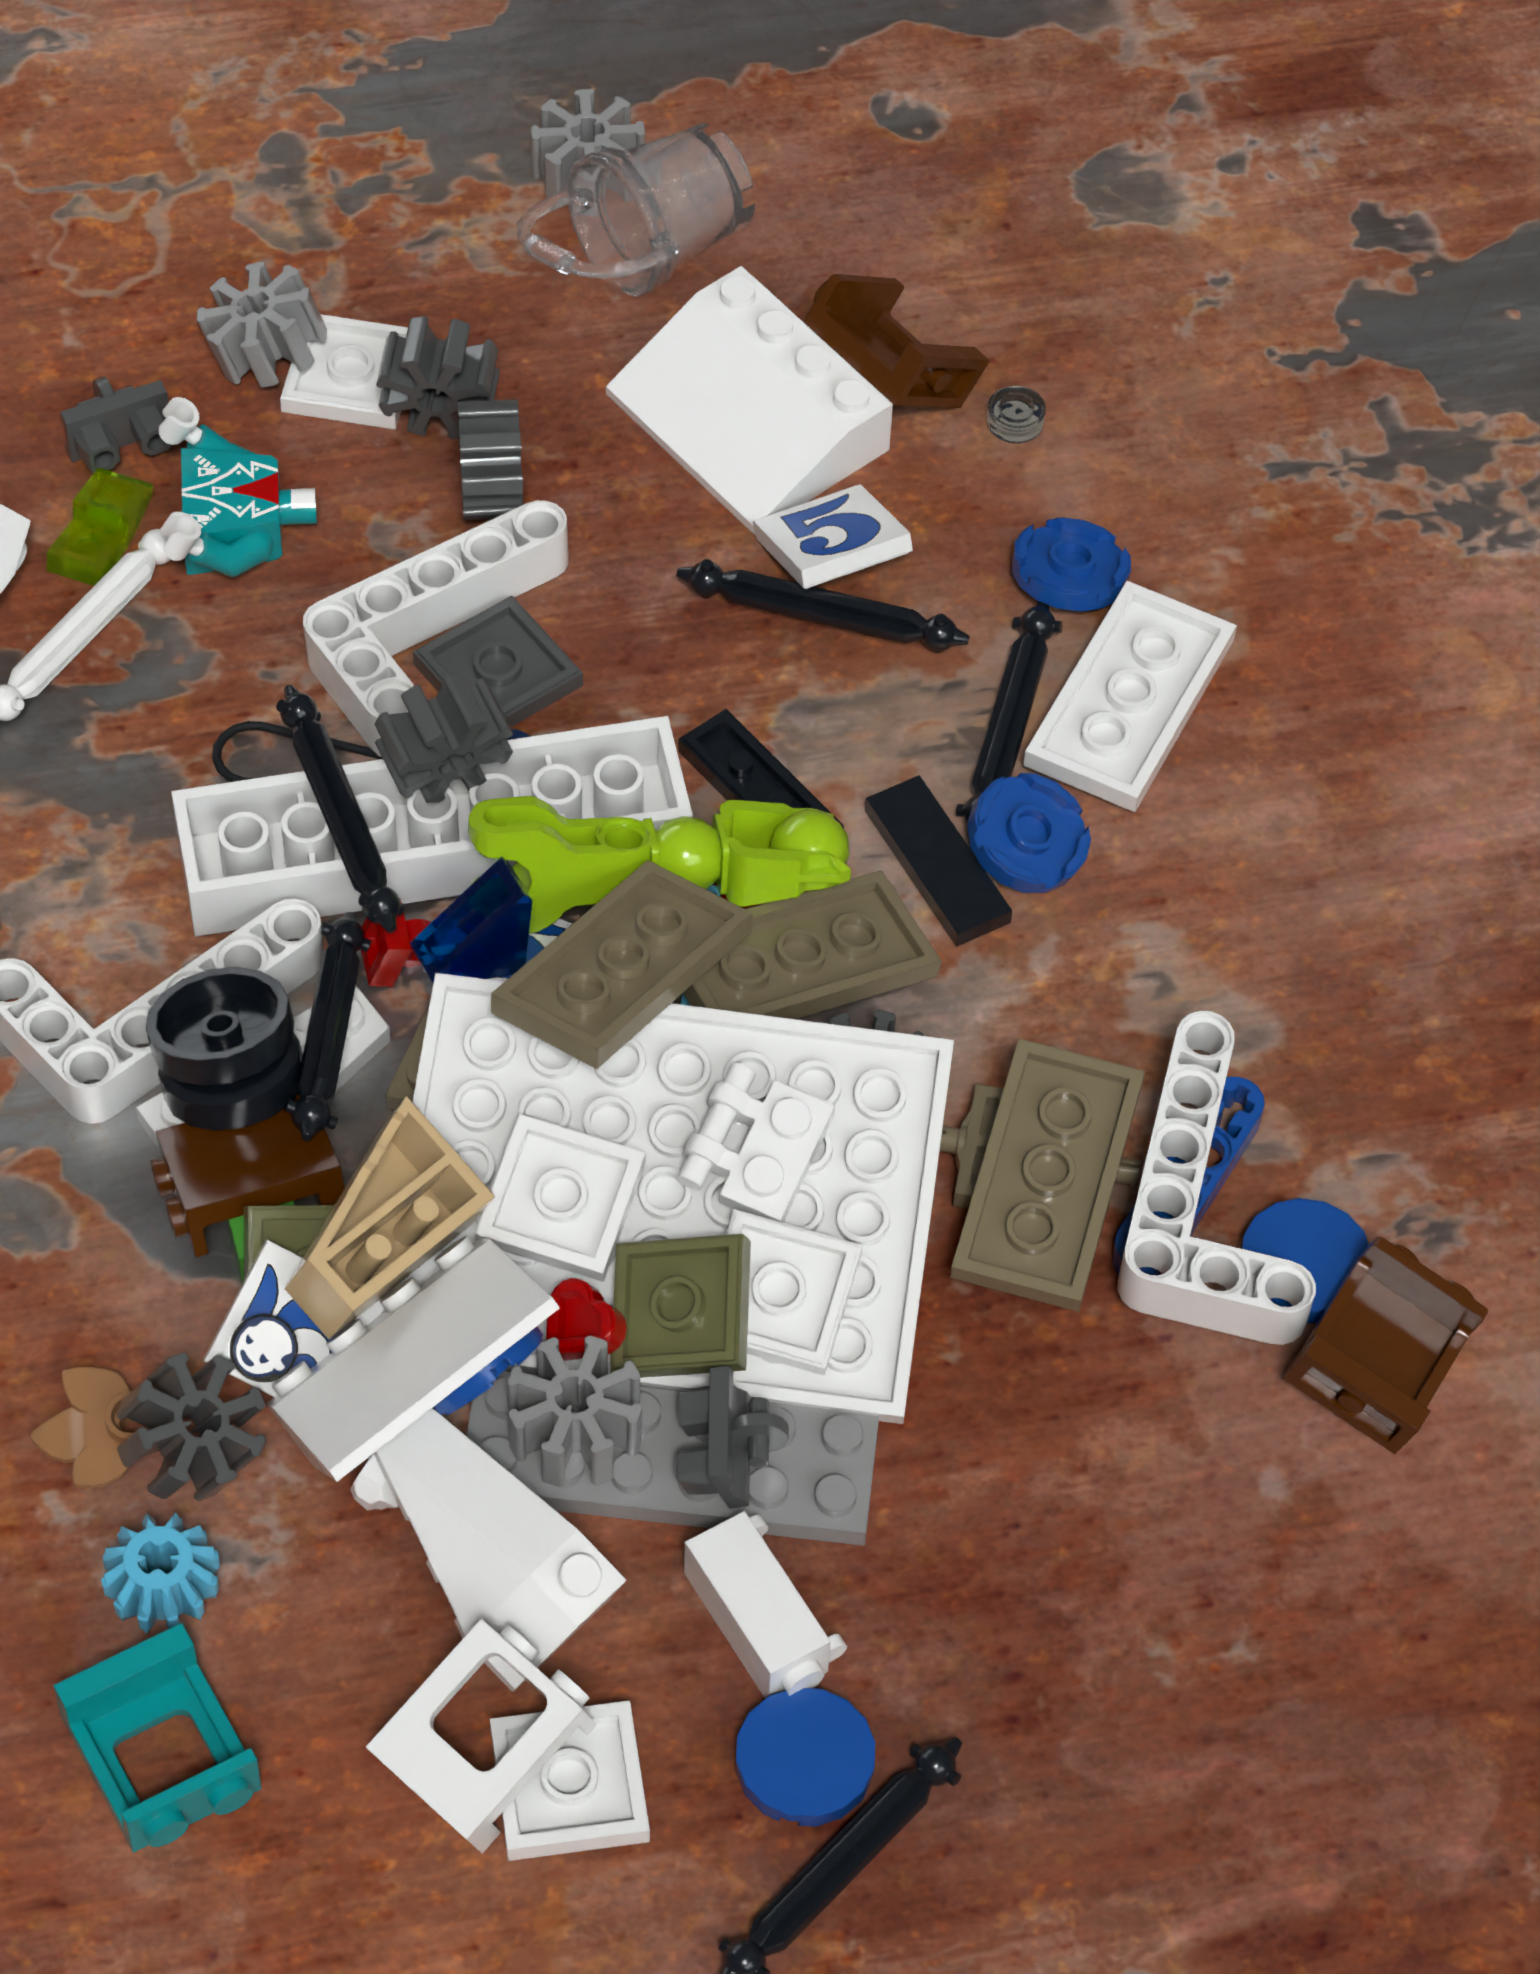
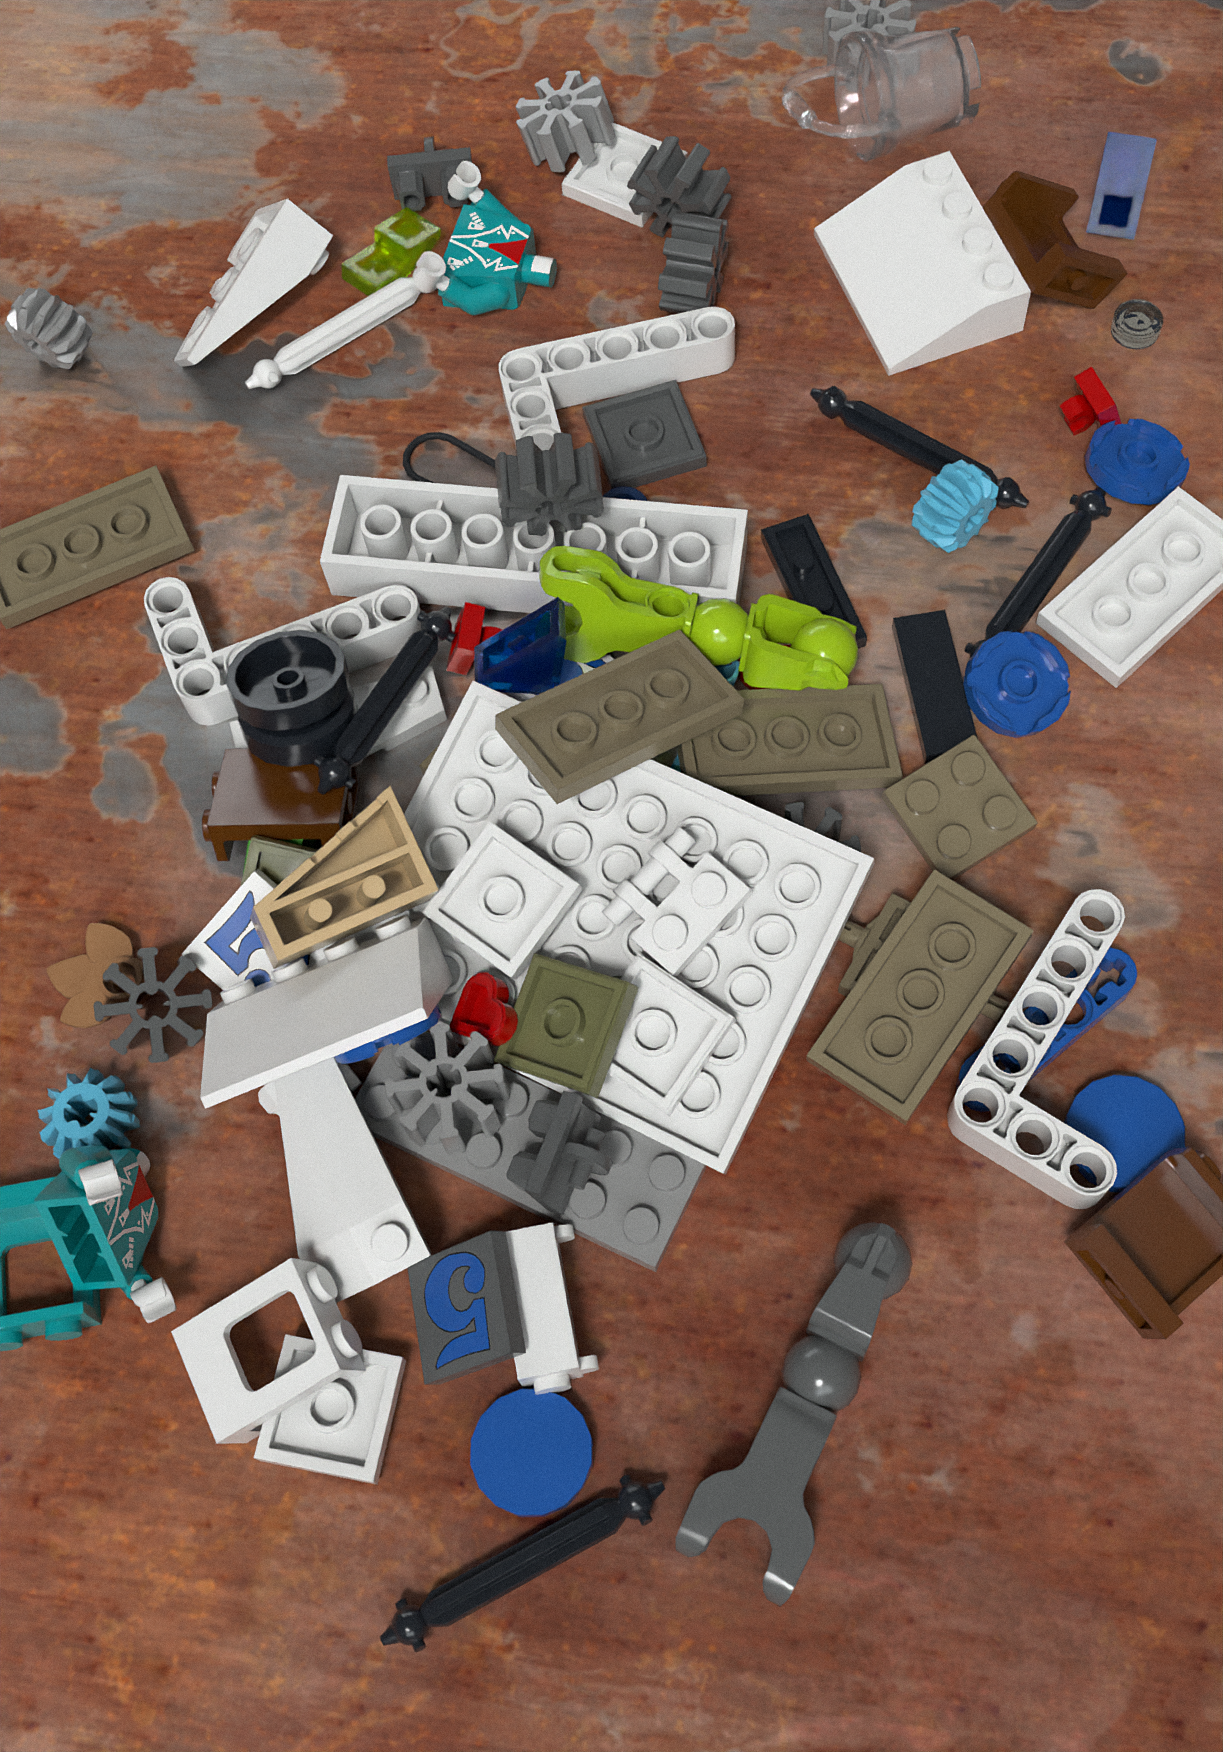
camera: 30 degrees right, 10 degrees up
tile [227,1314,298,1383] -> none
black wheel [276,685,404,933] -> none
white tile [753,484,913,589] -> none
none -> teal torso [34,1145,177,1323]
none -> dark grey tile [408,1231,526,1385]
none -> dark grey piece [675,1222,912,1607]
none -> dark tan plate [881,735,1038,880]
none -> medium azure gear [912,459,999,553]
none -> red tile [1059,366,1122,435]
none -> clear blue slope [1086,131,1157,240]

